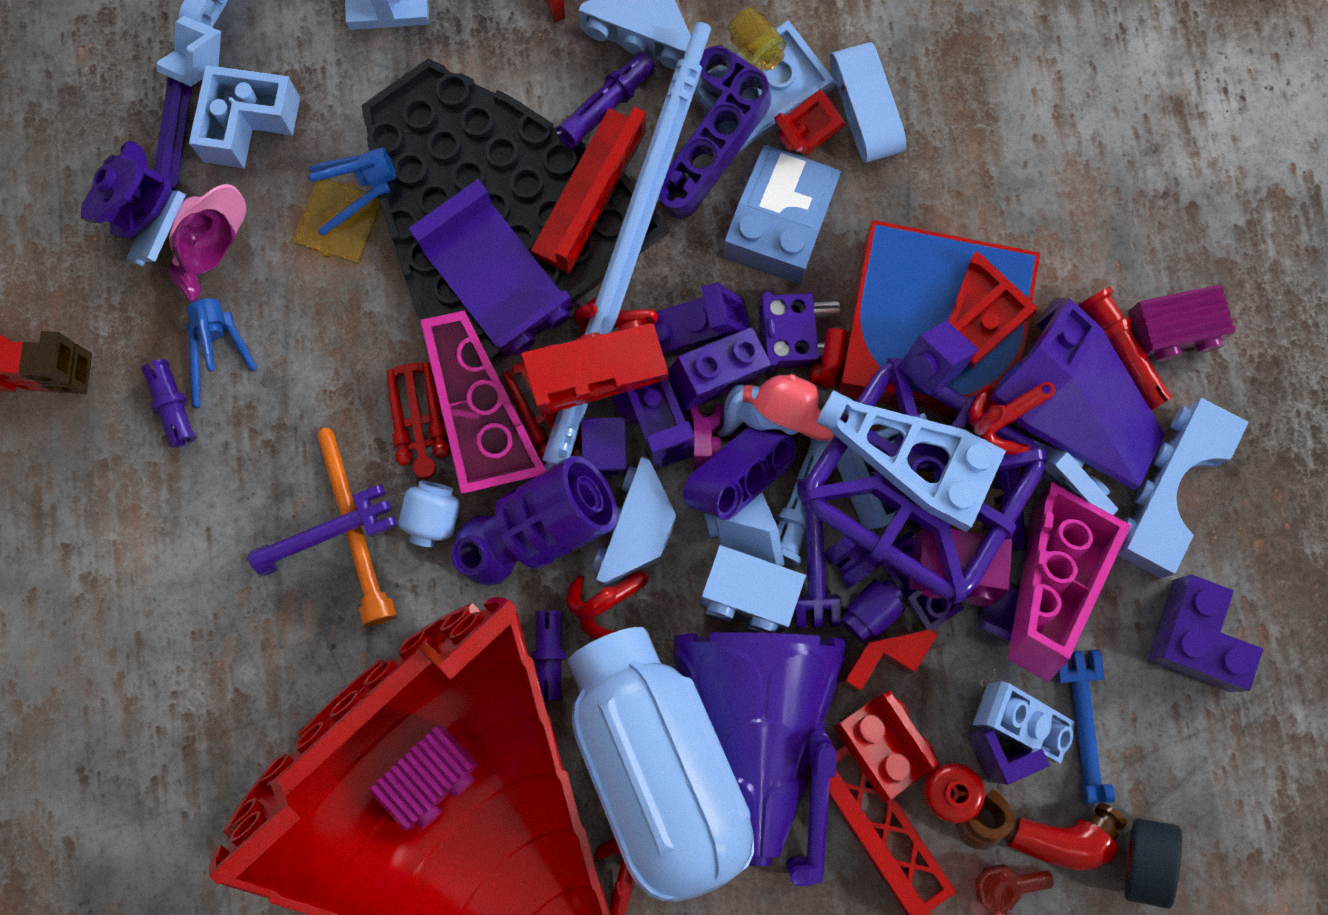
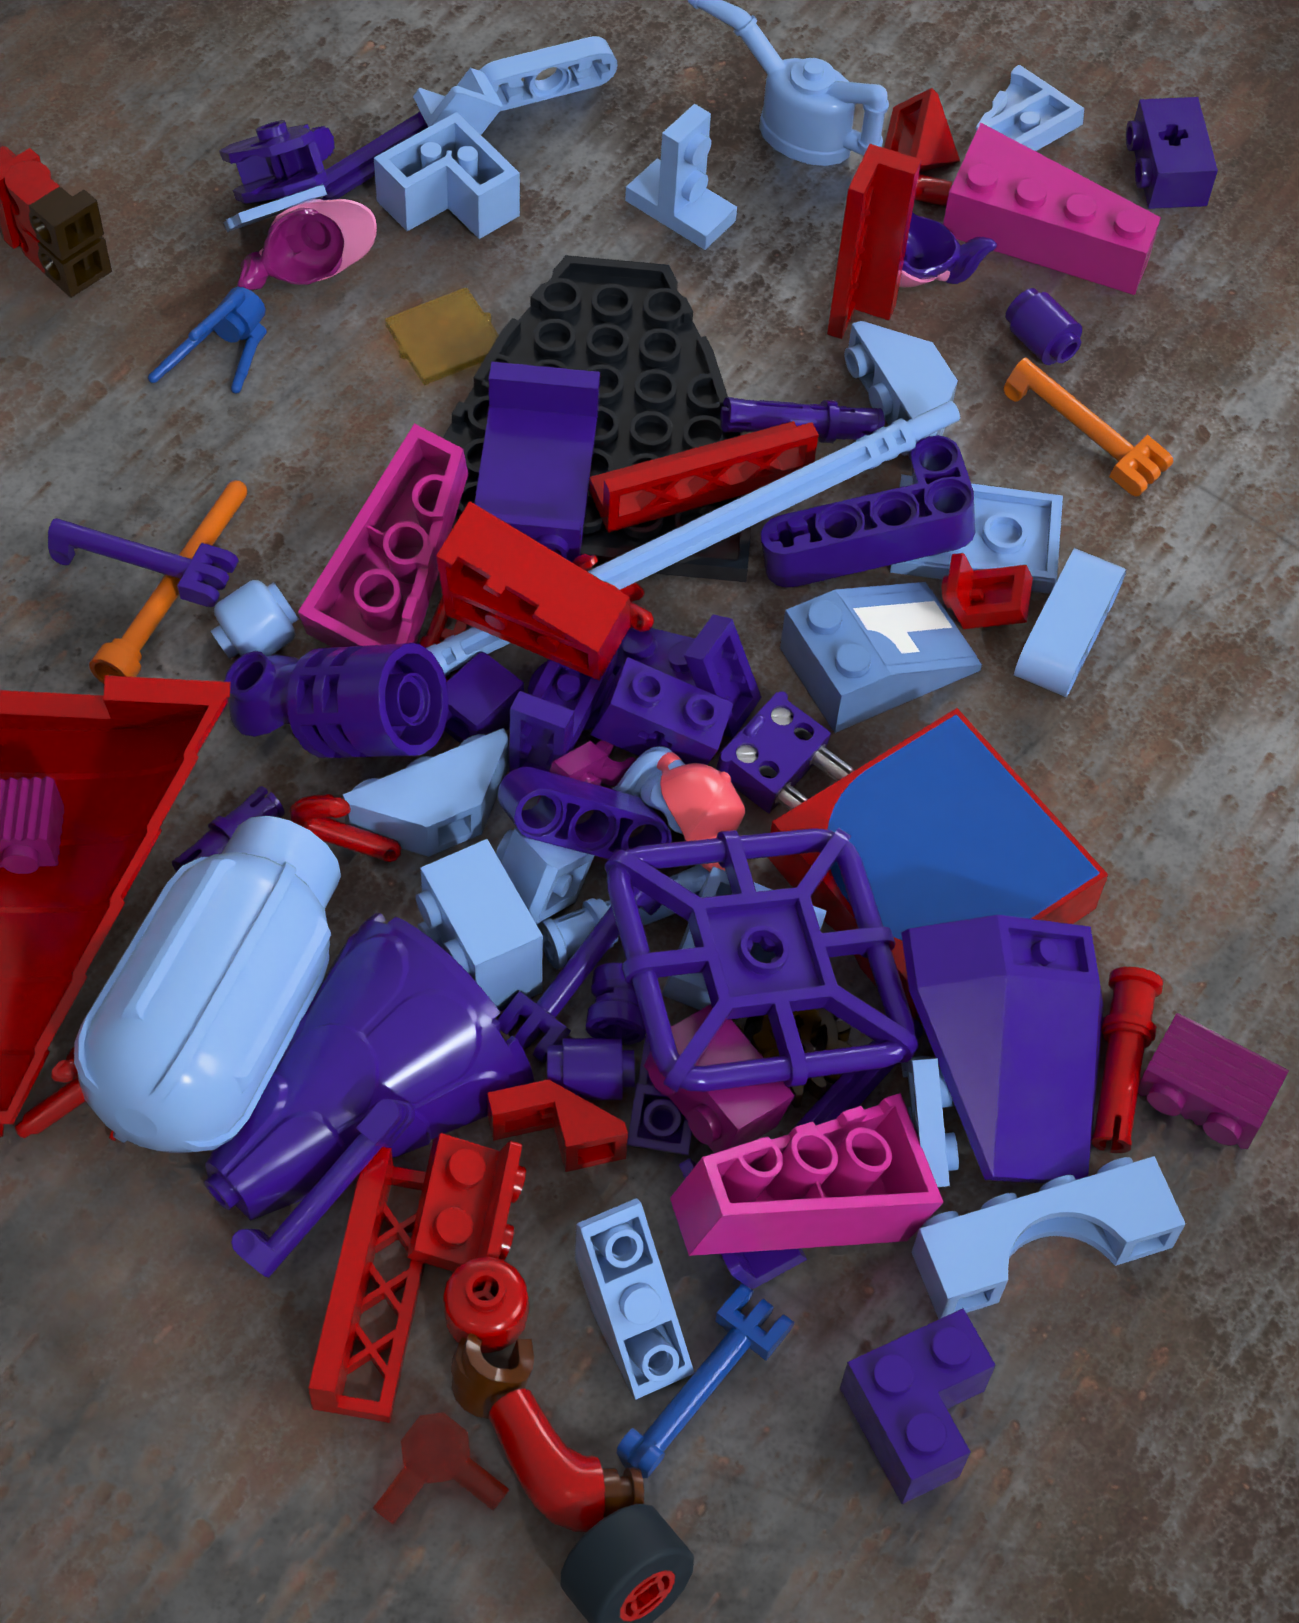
camera: 40 degrees right, 20 degrees down
dark purple pin [141,359,197,448] -> none
blue plant [308,147,396,235] -> none
red piece [386,362,450,479] -> none
clear yellow brick [727,7,787,71] -> none
red arm [809,328,848,389] -> none
light blue plate [816,390,1006,532] -> none
dark purple brick [898,320,979,396] -> none
red wing [948,251,1038,370] -> none
dark purple panel [966,728,1050,785] -> none
red piece [969,381,1056,455] -> none

